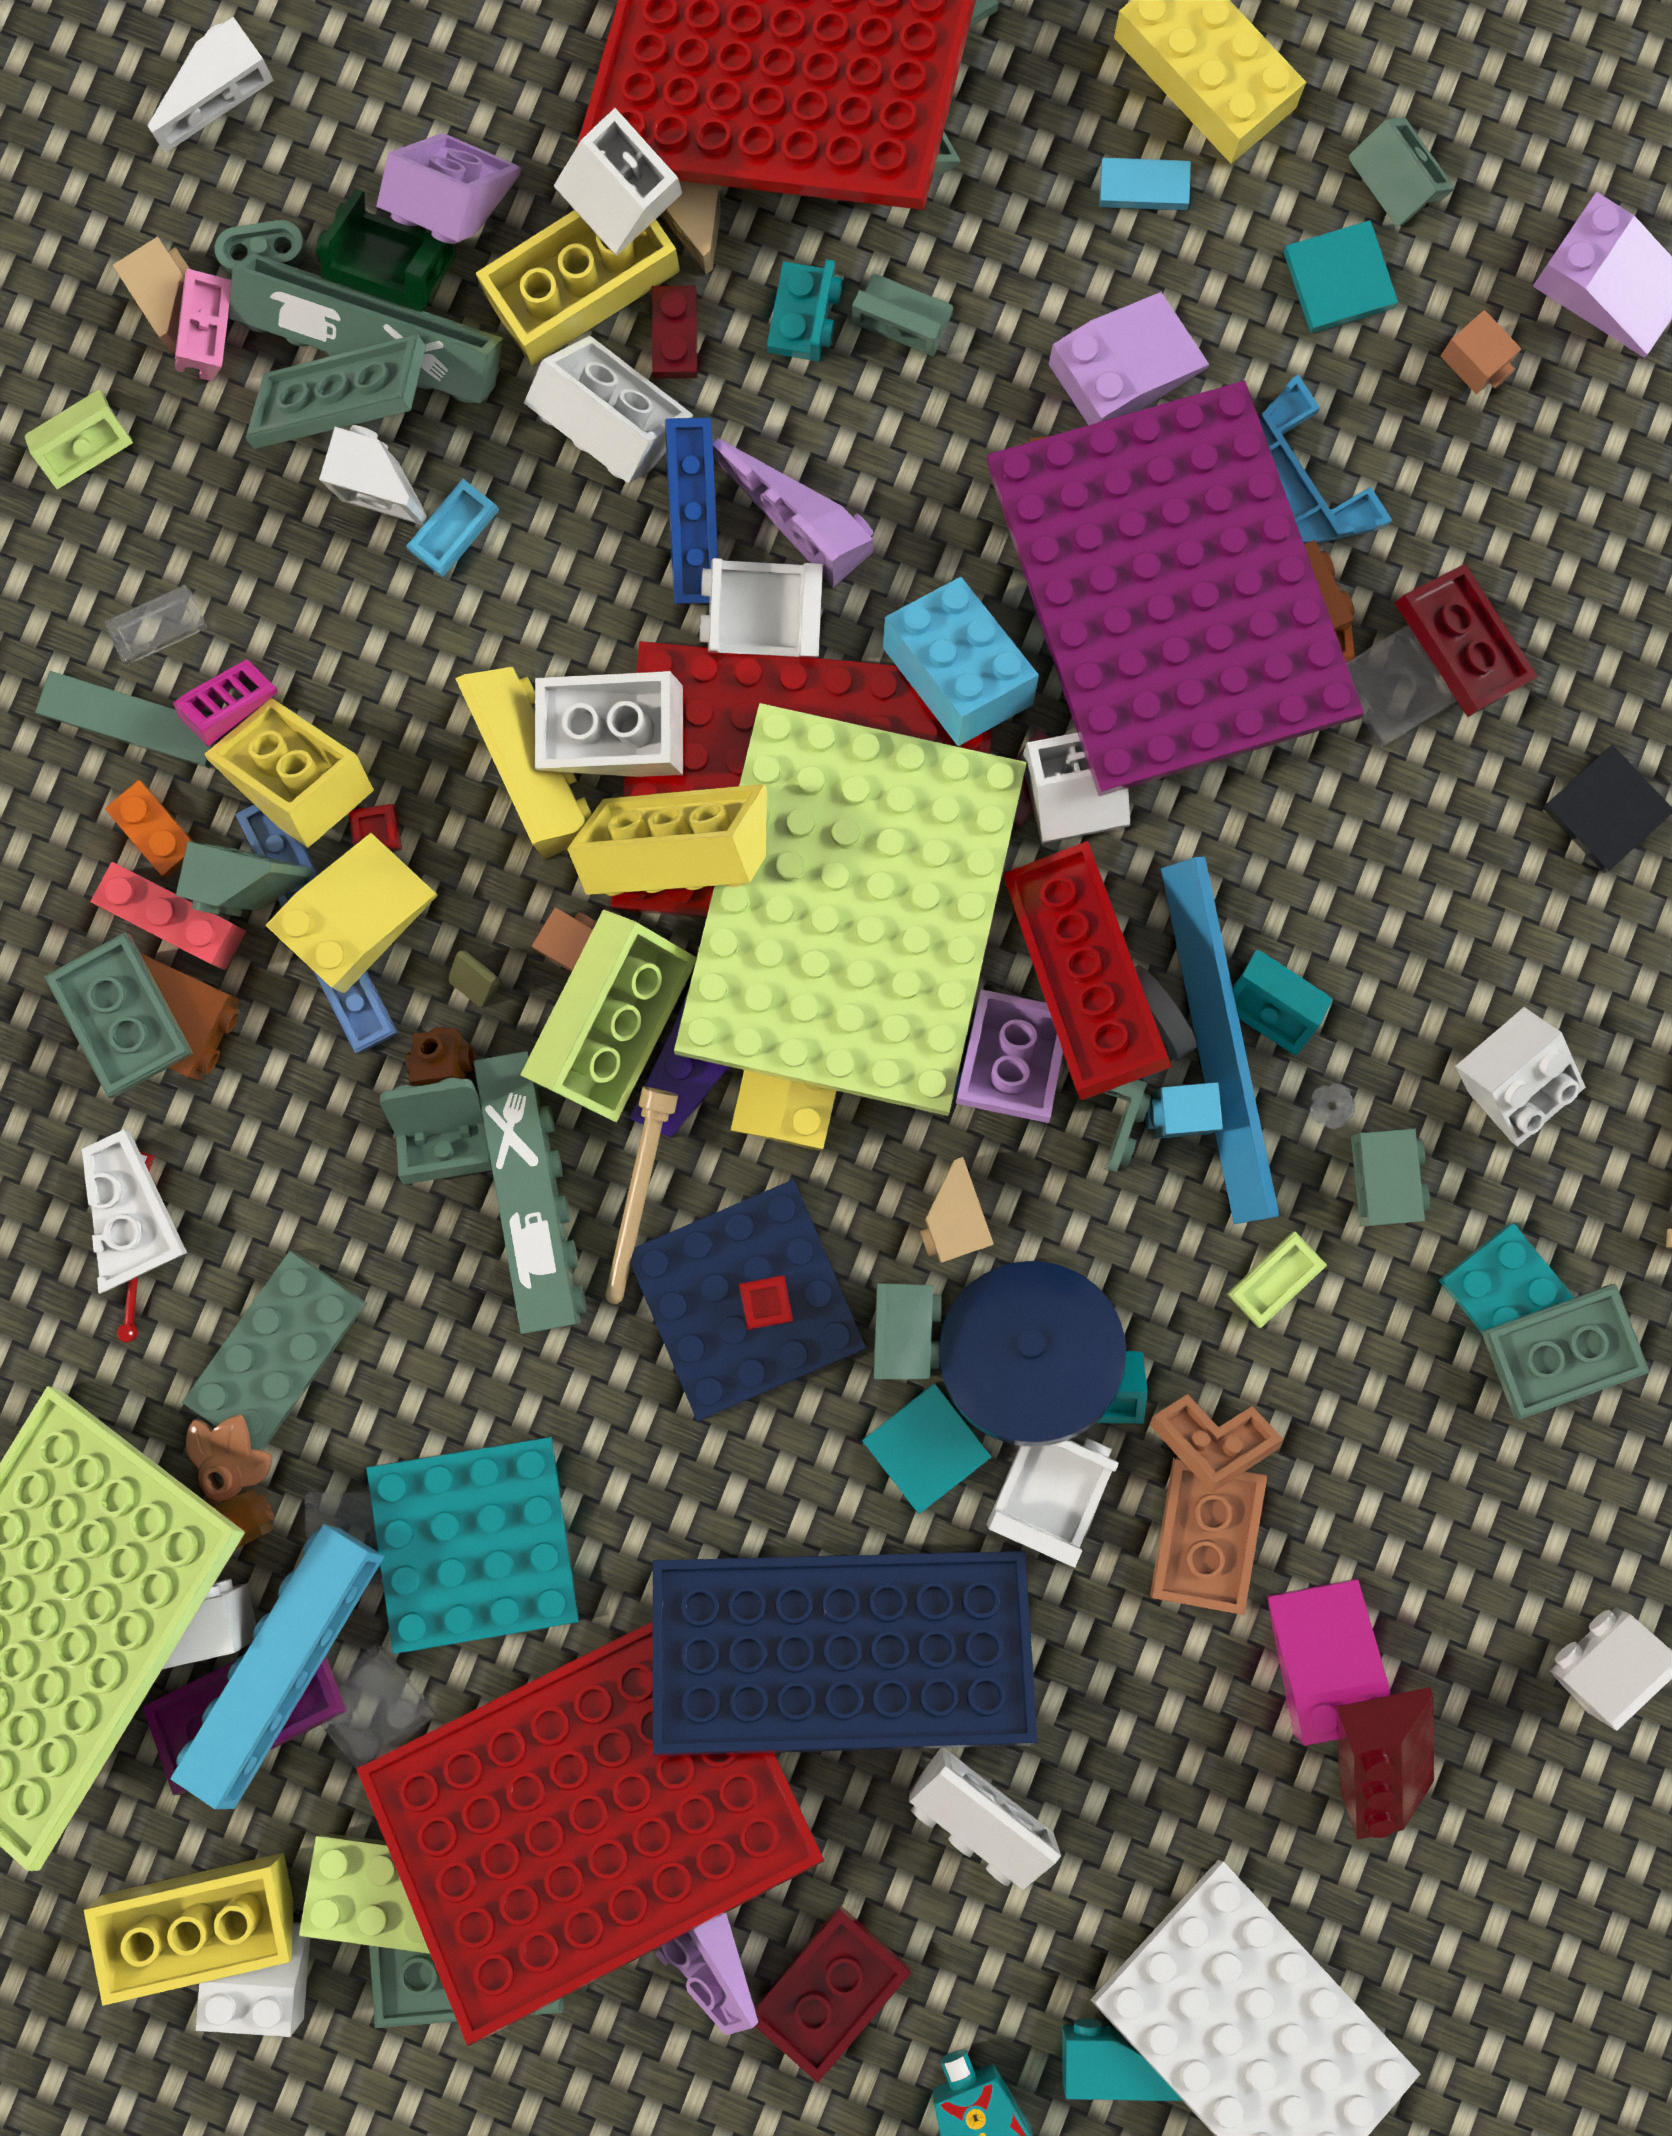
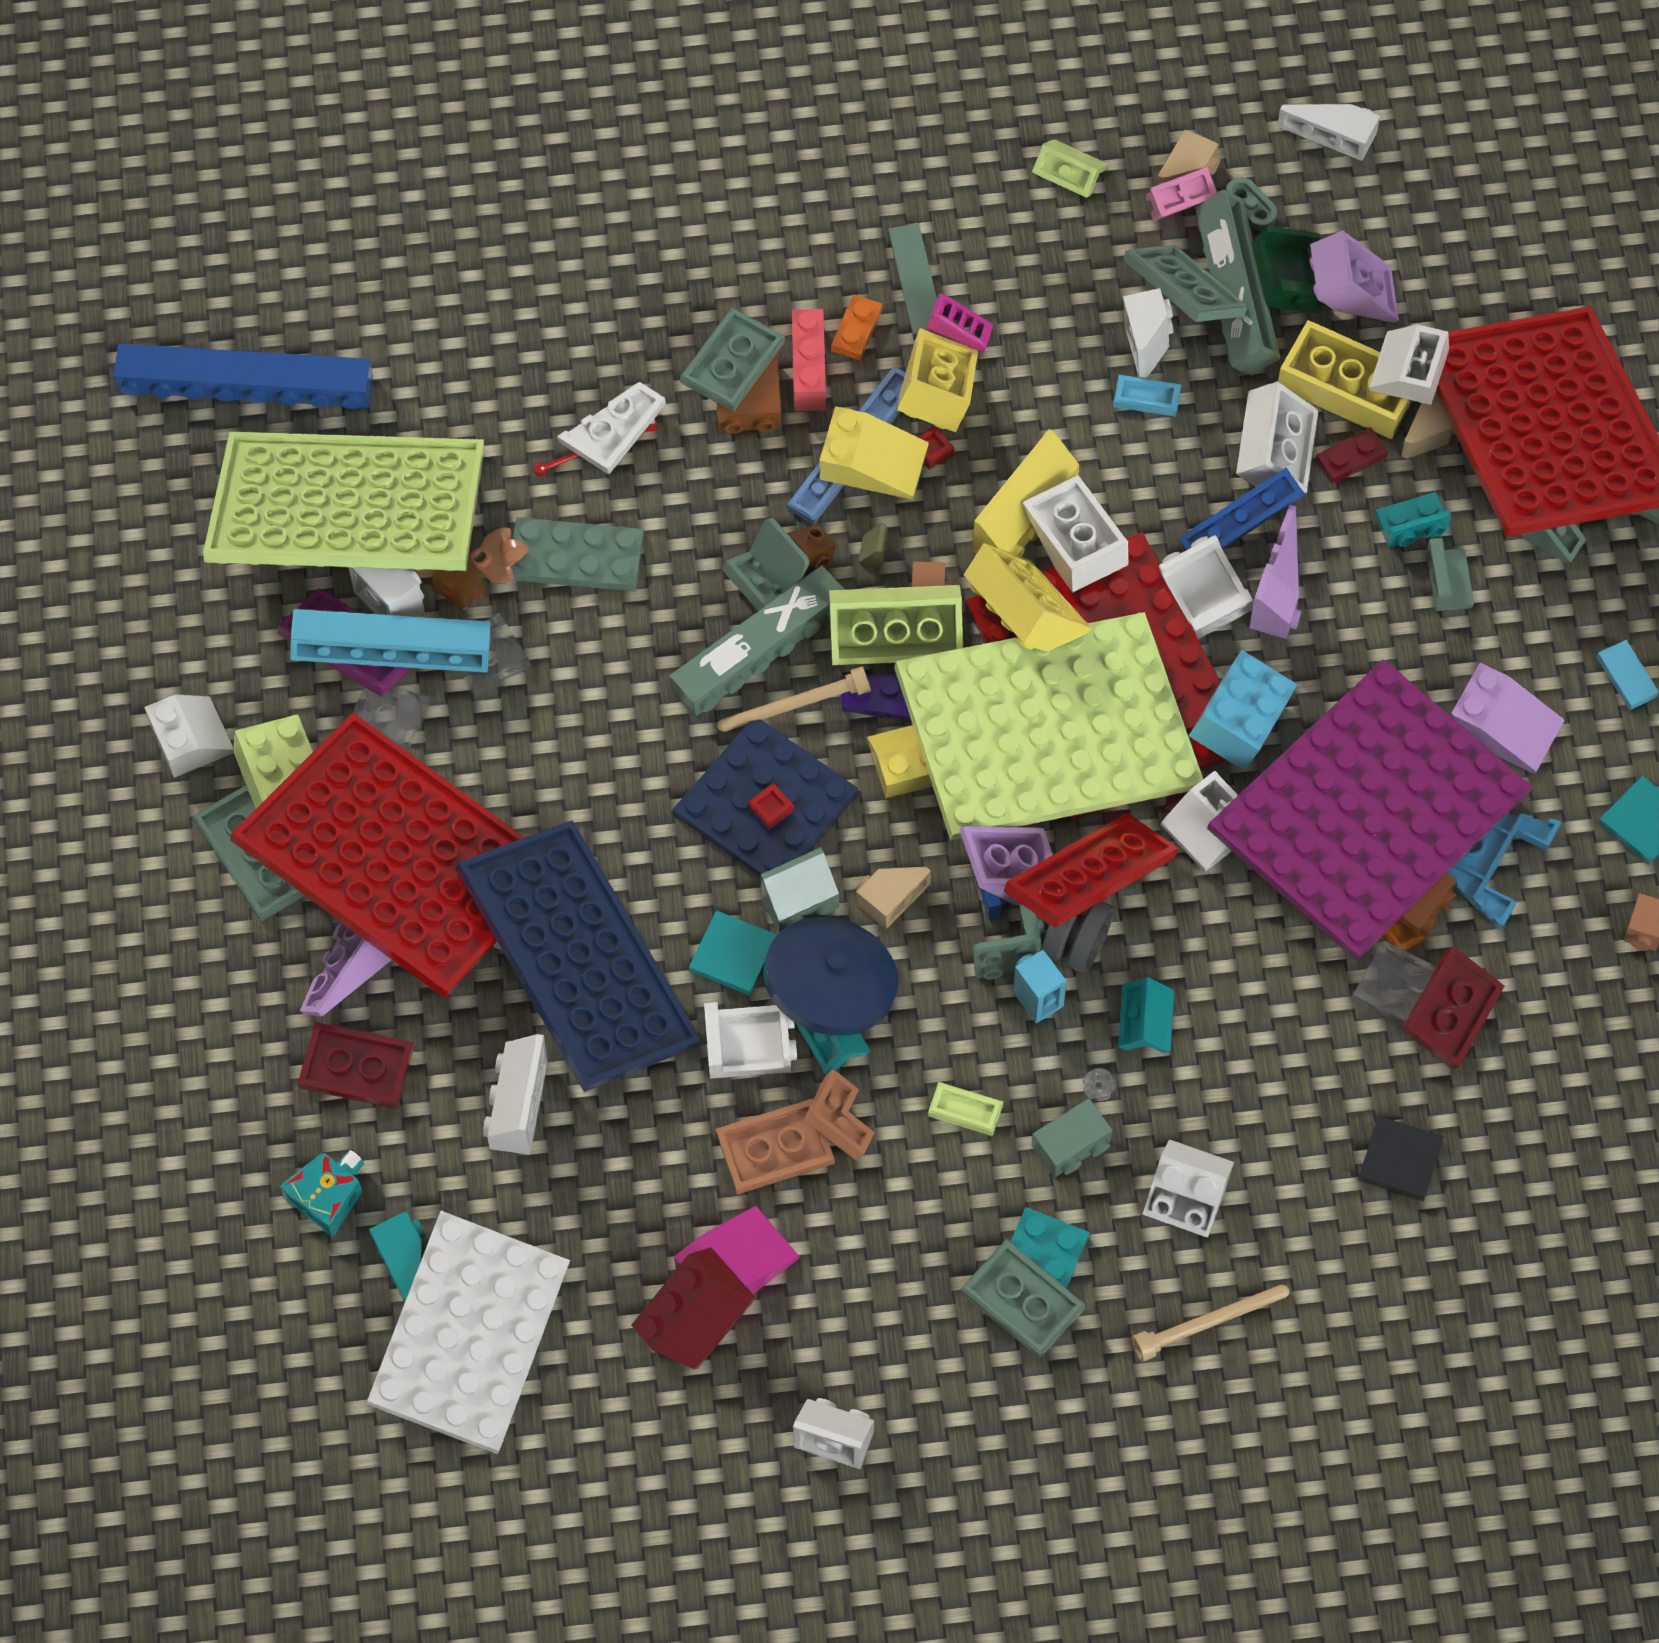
camera: 55 degrees right, 20 degrees down
light yellow slope [84,1853,293,2006] -> none
clear tile [104,584,208,665] -> none
sand green slope [176,841,313,916] -> none
teal plate [366,1436,579,1654] -> none
dark azure tile [1161,857,1279,1224] -> none

